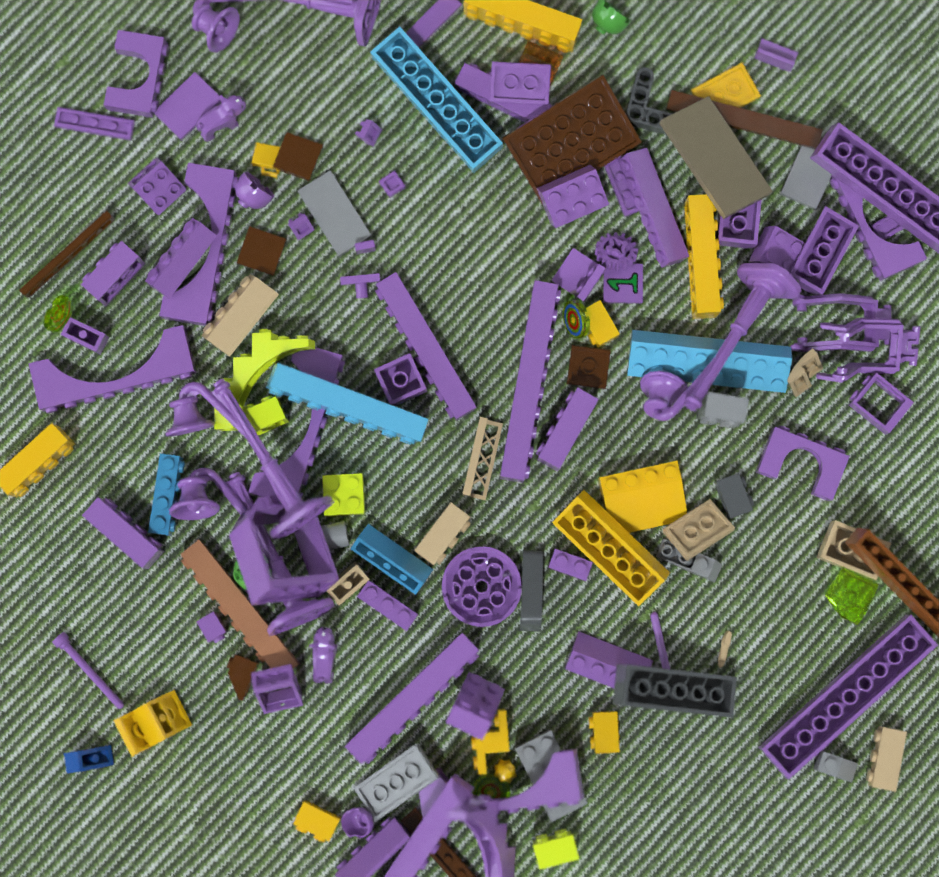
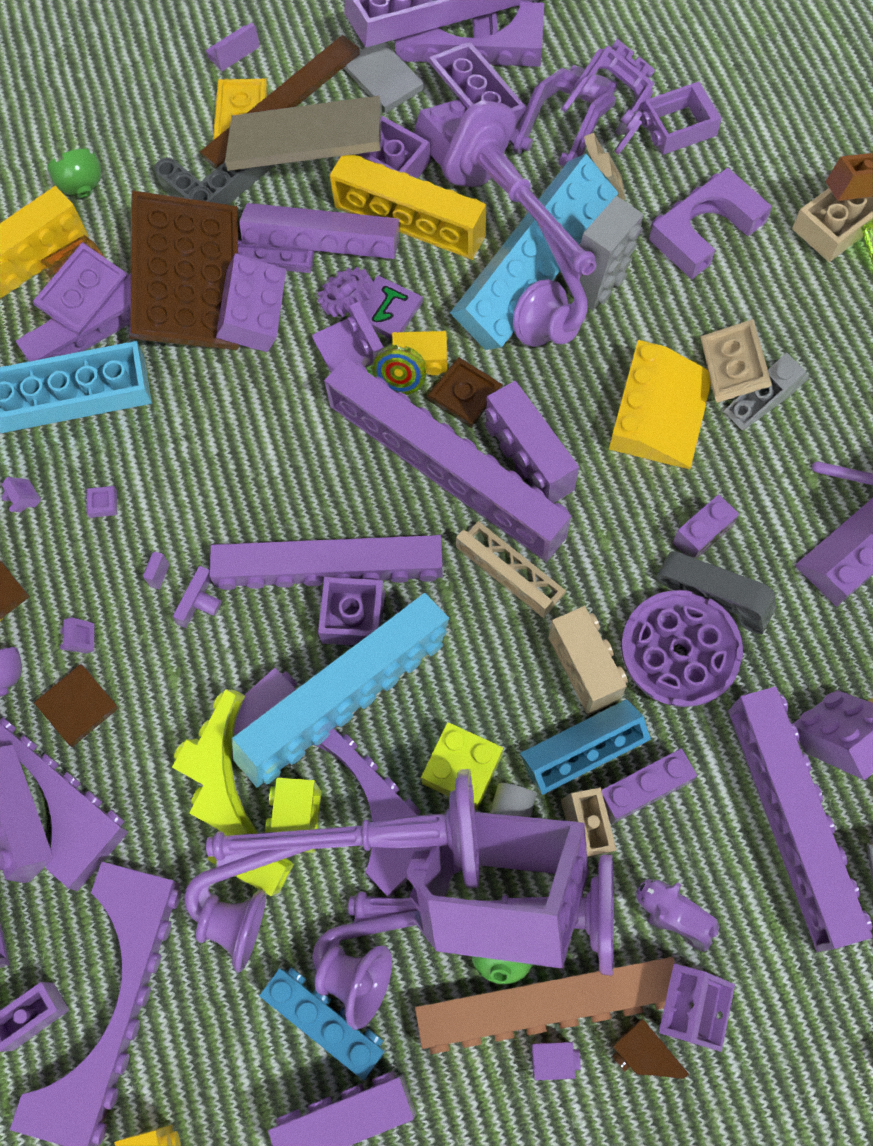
camera: 55 degrees left, 15 degrees down
tan slope [201,274,279,357] -> none
light grey tile [297,170,372,257] -> none
yellow brick [552,490,670,606] -> none
dark grey brick [714,473,754,519] -> none

